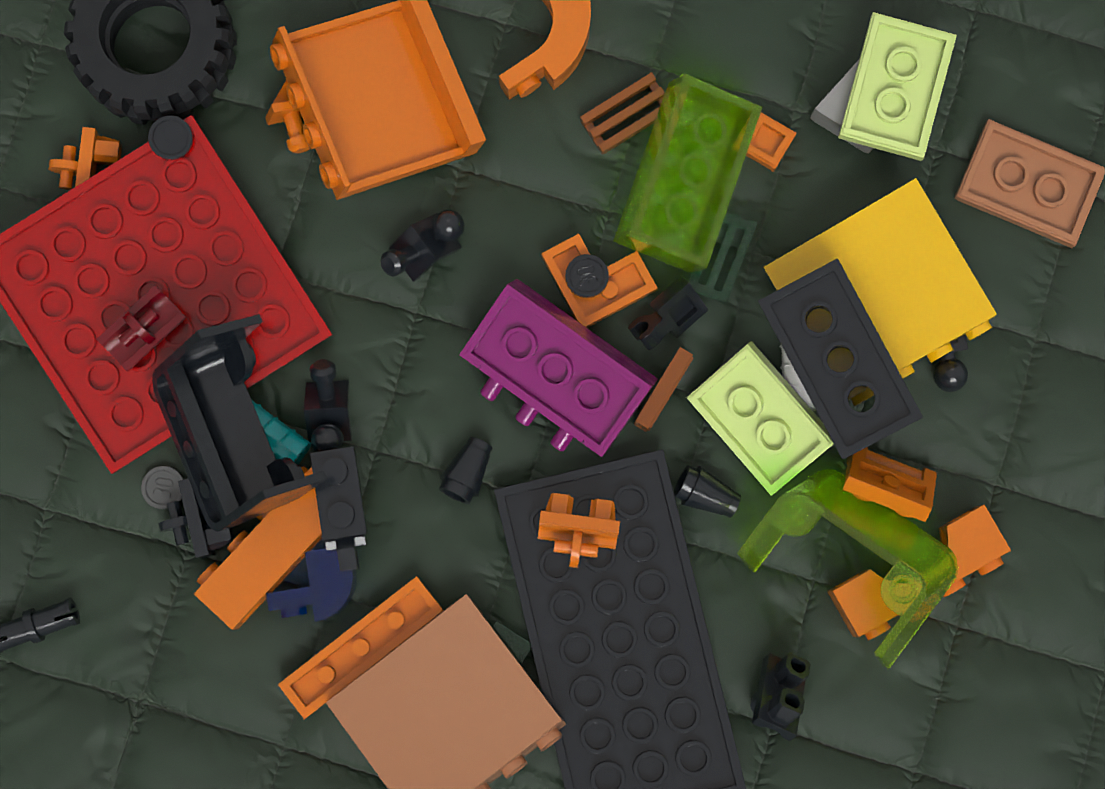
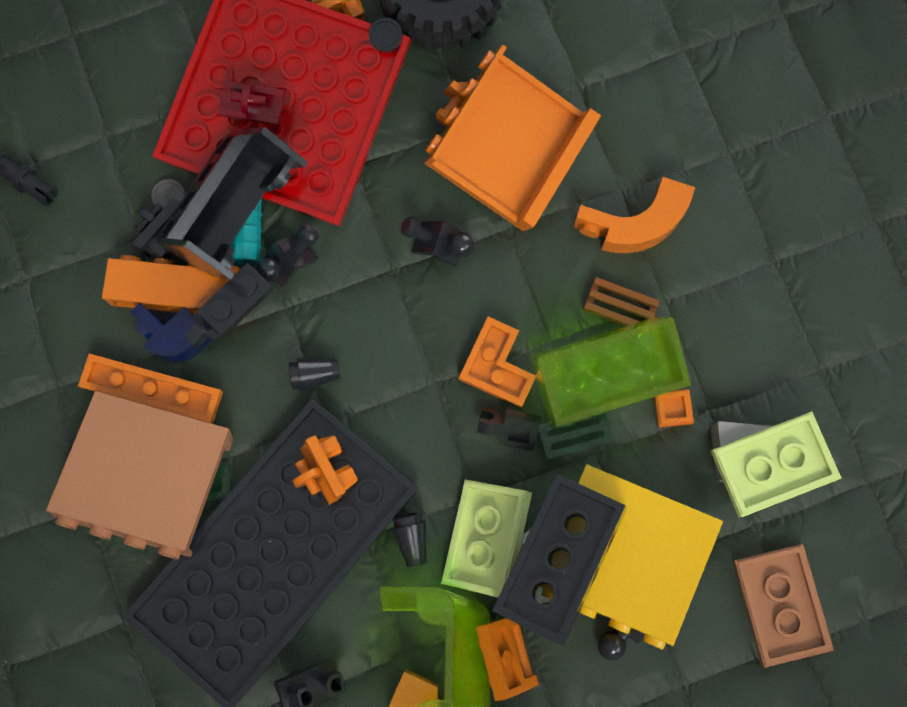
camera: 55 degrees right, 5 degrees down
magenta piece [459,279,658,457] -> none
black piece [565,254,609,298] -> none
dark orange tile [634,347,693,432] -> none

